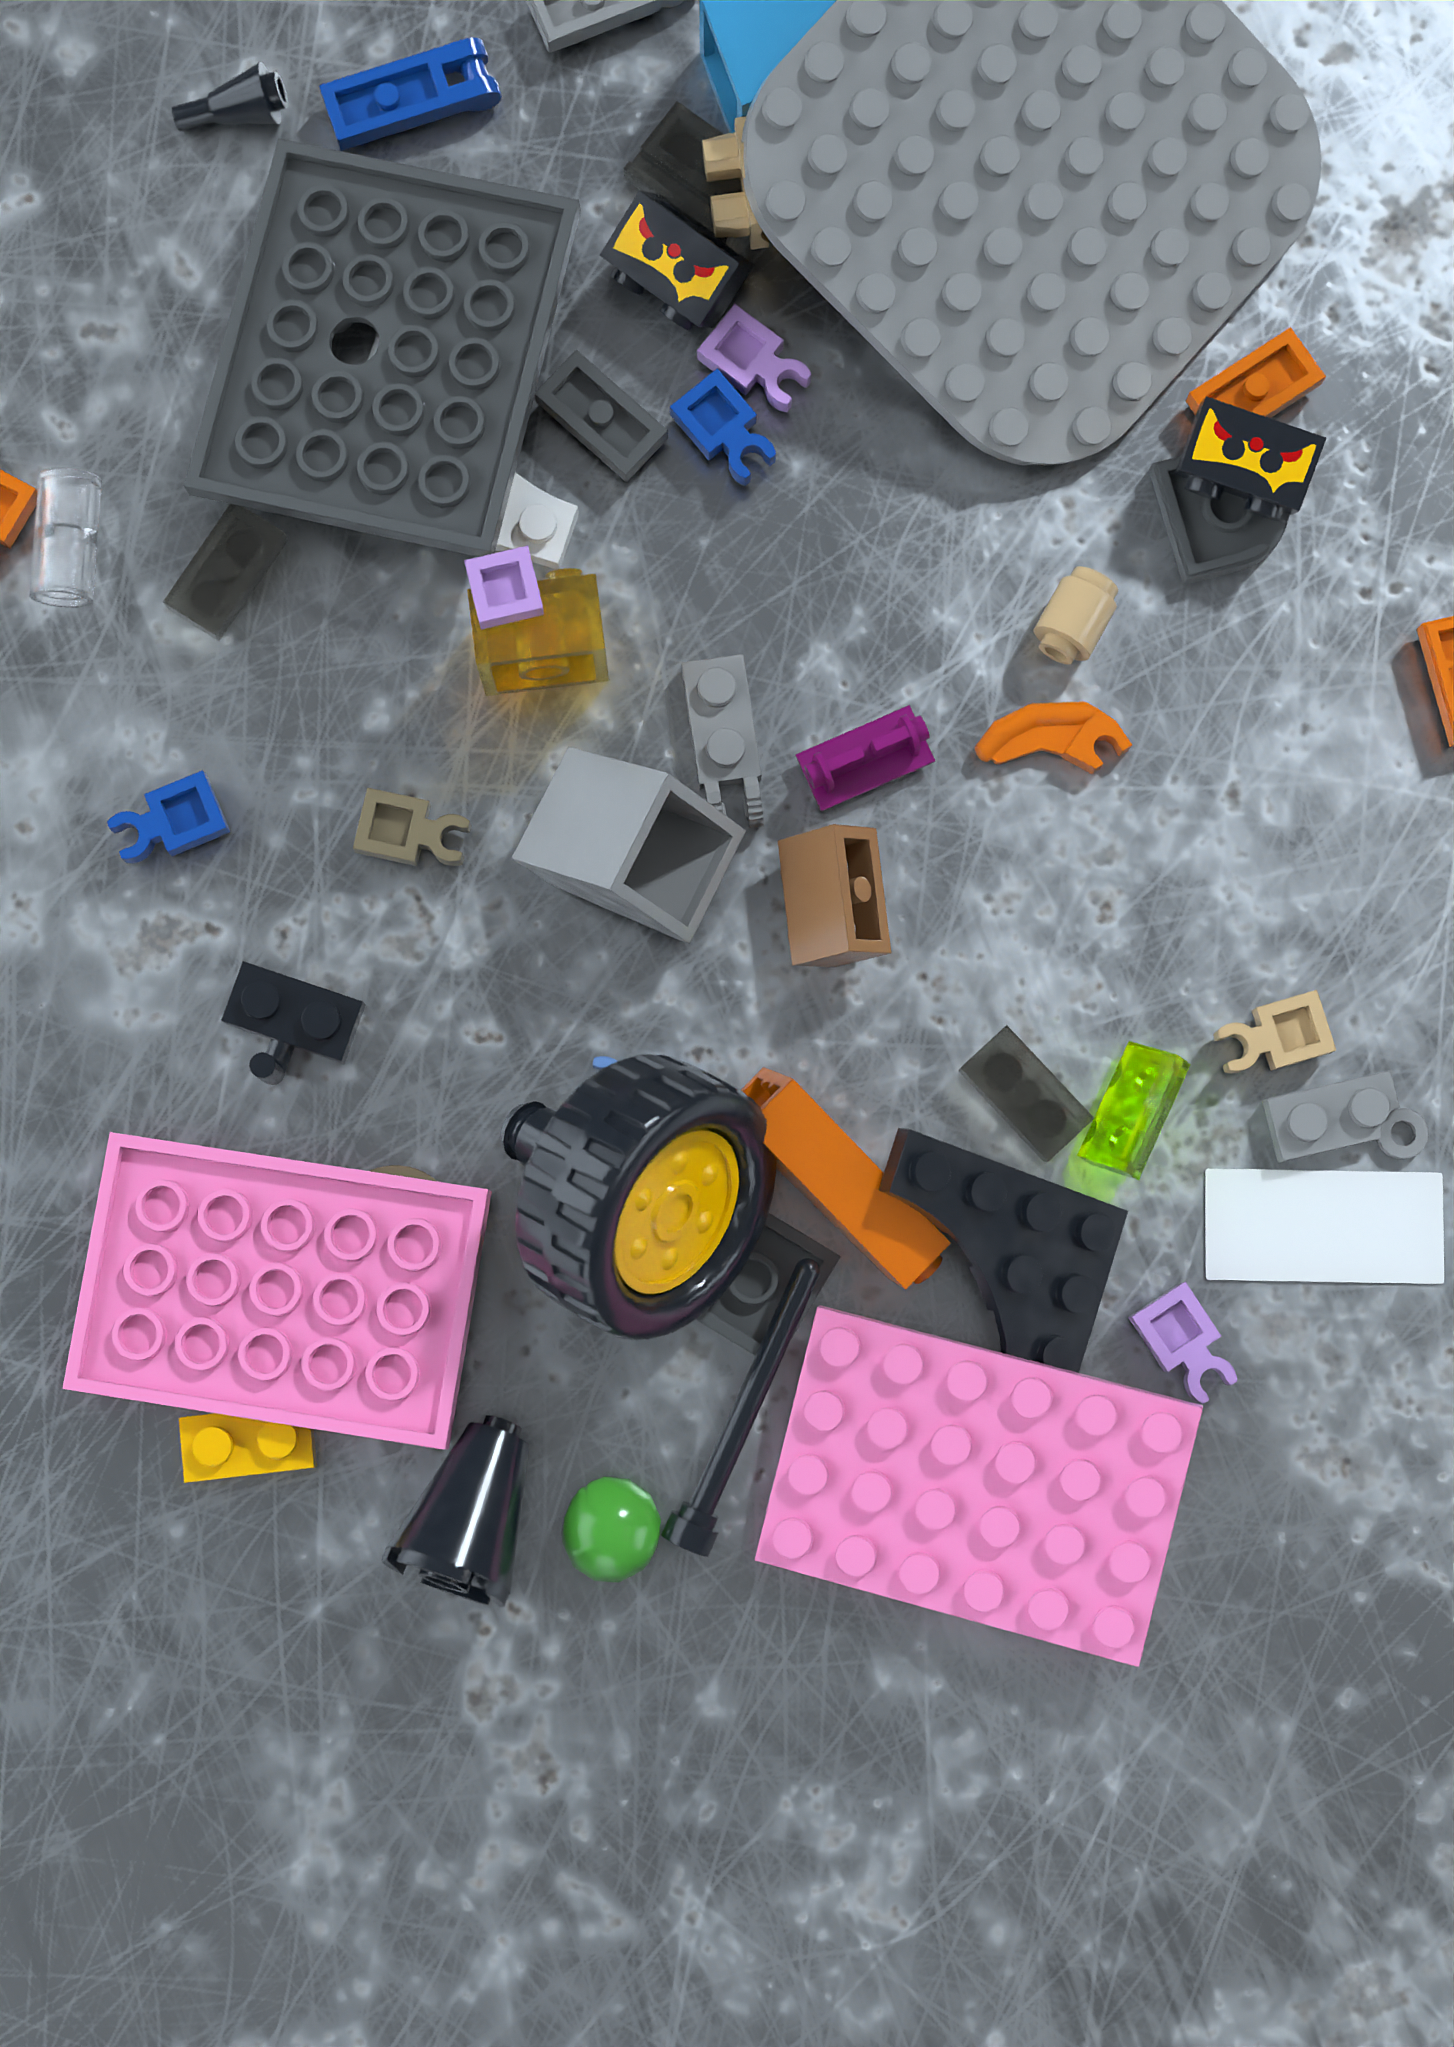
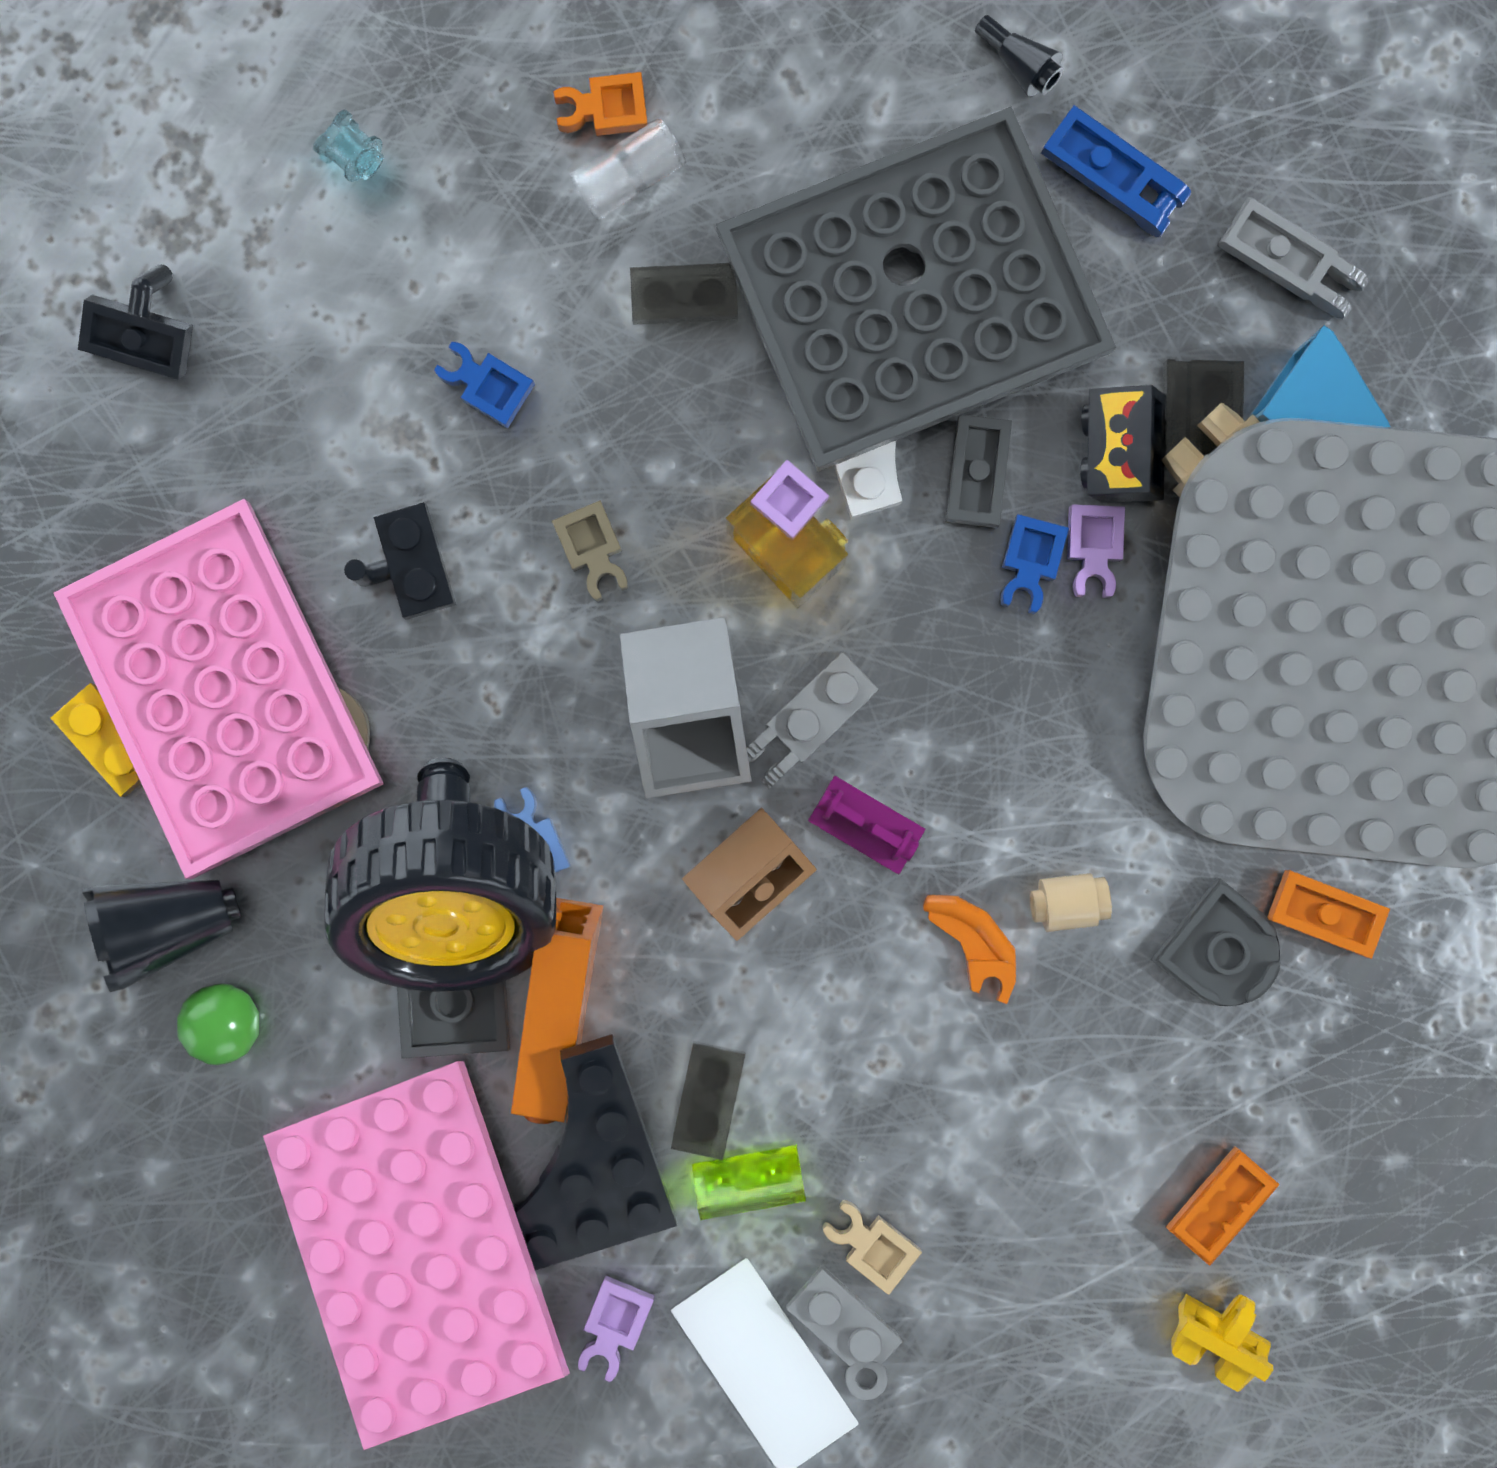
camera: 60 degrees right, 5 degrees up
black piece [661,1258,820,1557] -> none
brick [1175,396,1326,521] -> none

